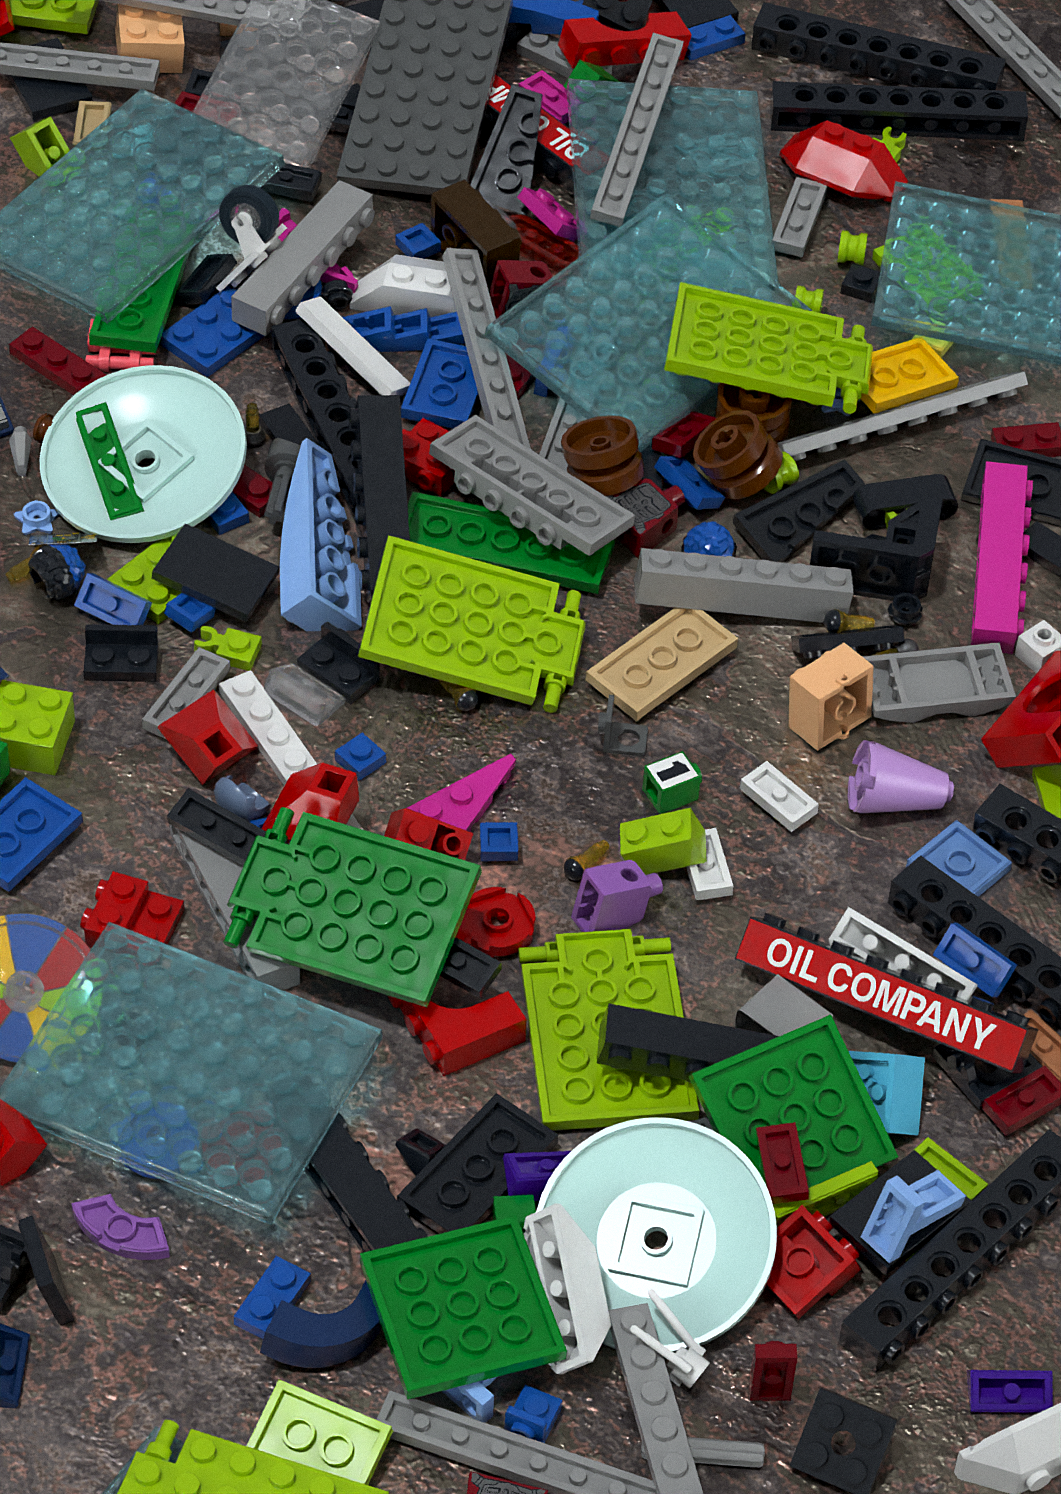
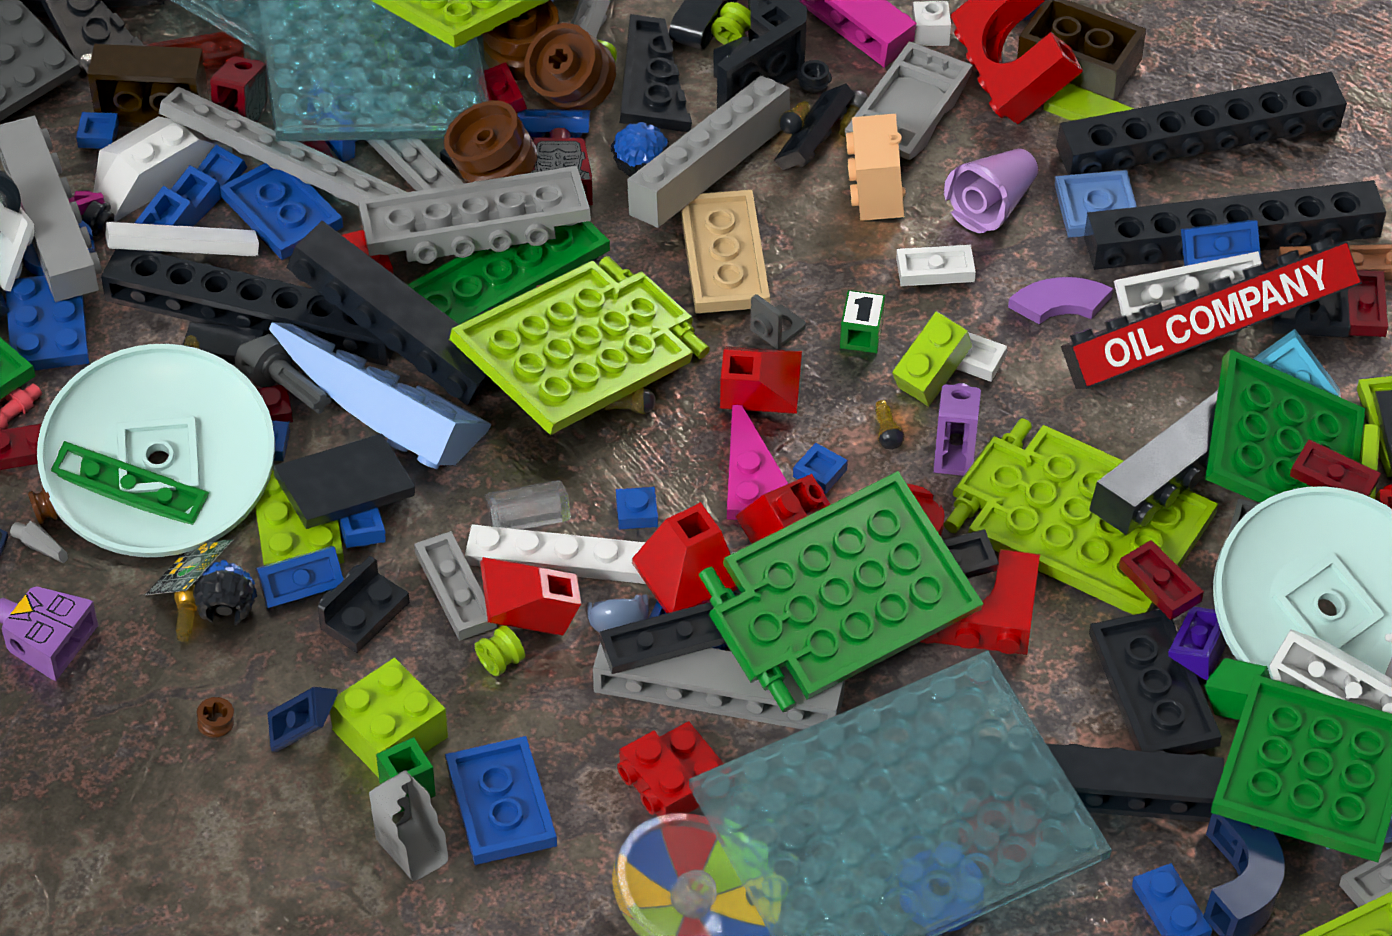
camera: 50 degrees left, 0 degrees up
light blue plate [14,500,59,535] -> none
lime plate [194,626,262,671] -> none
black bracket [297,622,380,705] -> none
black slope [395,1128,446,1176] -> none
dark pink plate [517,187,590,244] -> none
light grey piece [735,974,833,1036] -> none
none -> lime wheel [475,625,525,677]
none -> red slope [720,346,802,414]
none -> medium lavender tile [1008,277,1113,324]
none -> dark red plate [1119,540,1204,620]

